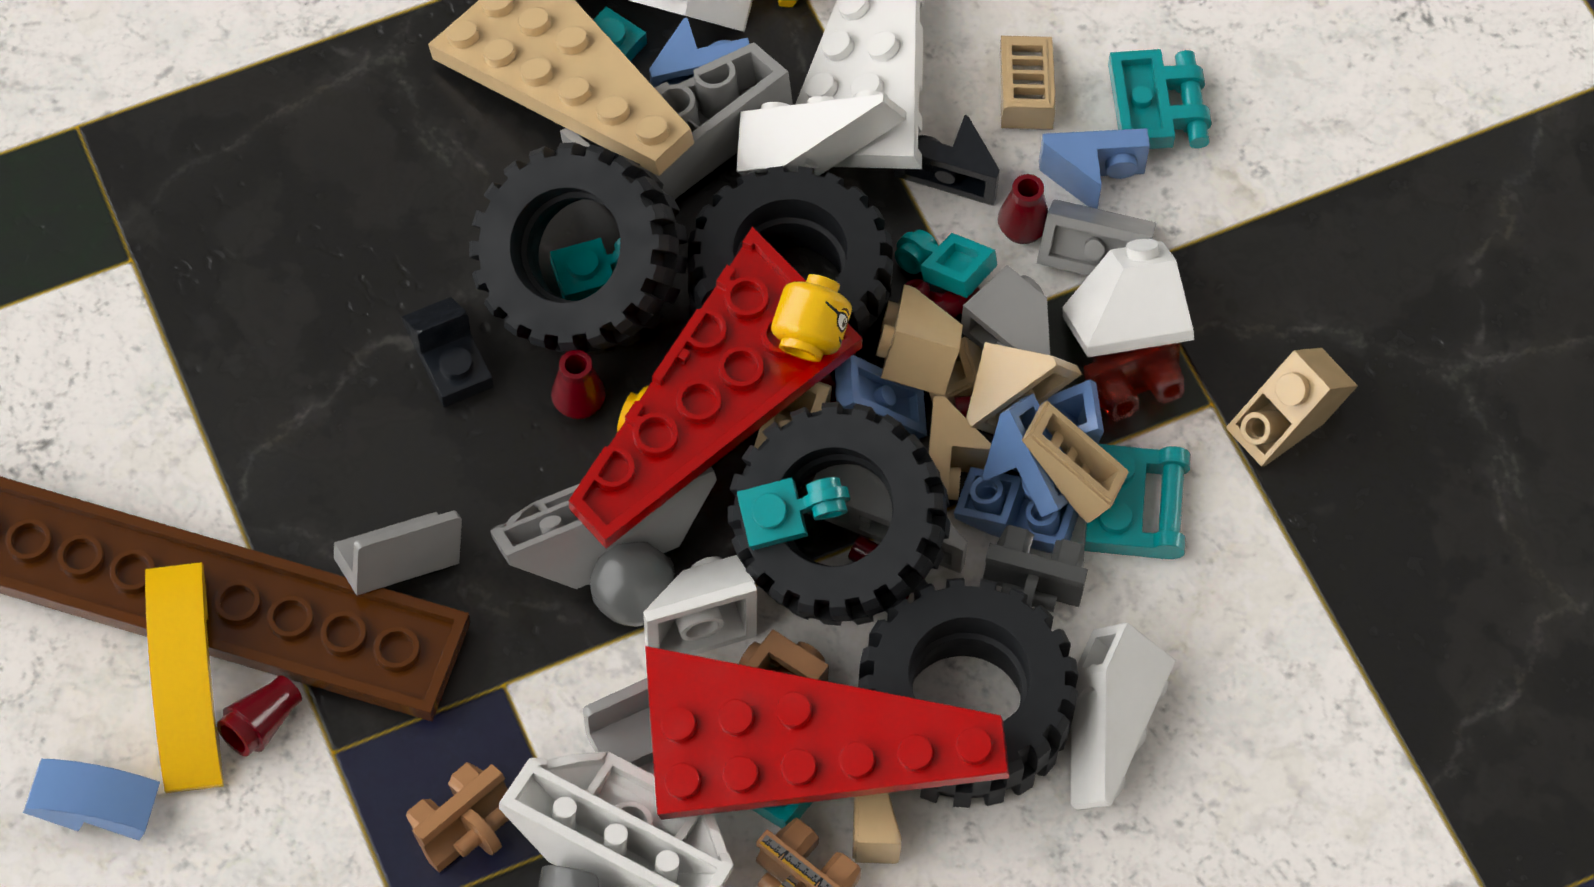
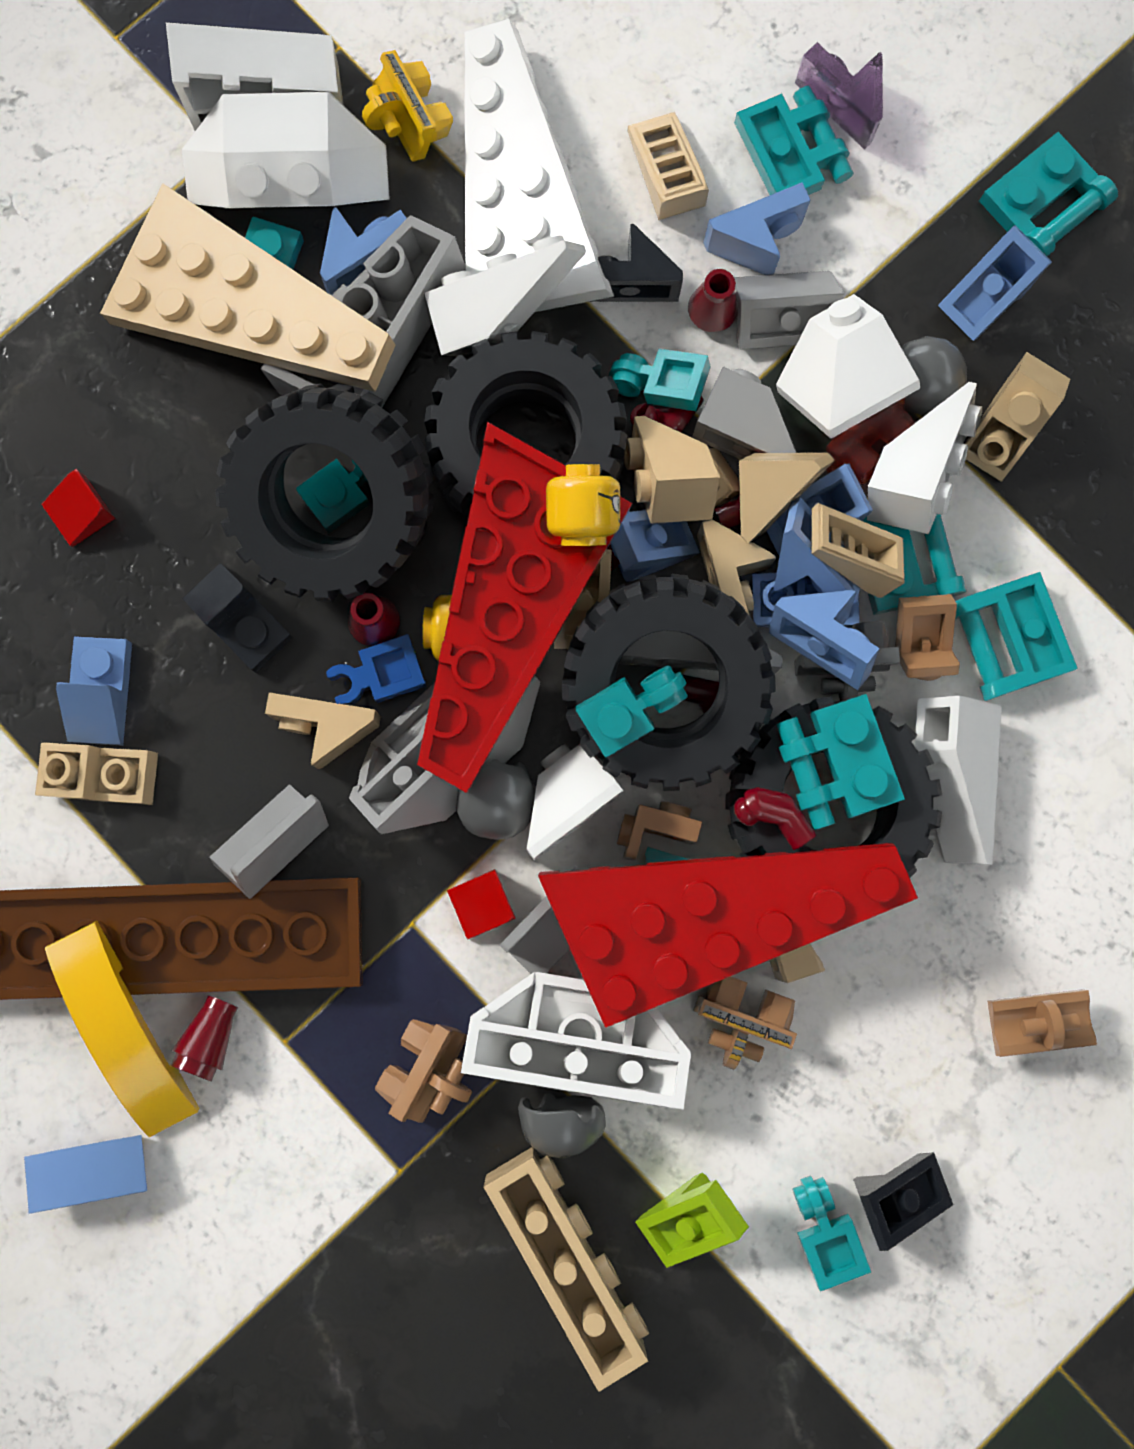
camera: 25 degrees left, 20 degrees up
none -> tan slope [35,743,158,805]
none -> red slope [41,468,115,547]
none -> medium blue slope [56,637,132,746]
none -> tan slope [265,693,381,769]
none -> blue plate [326,634,427,706]
none -> red slope [447,869,516,940]
none -> dark red arm [734,787,817,850]
none -> medium blue slope [769,590,880,690]
none -> teal plate [776,694,905,830]
none -> clear purple slope [795,42,883,150]
none -> white slope [867,382,982,534]
none -> medium nougat bracket [895,594,960,681]
none -> dark grey hair [898,336,967,416]
none -> medium blue slope [938,225,1052,341]
none -> teal plate [955,572,1078,701]
none -> teal plate [979,132,1118,256]

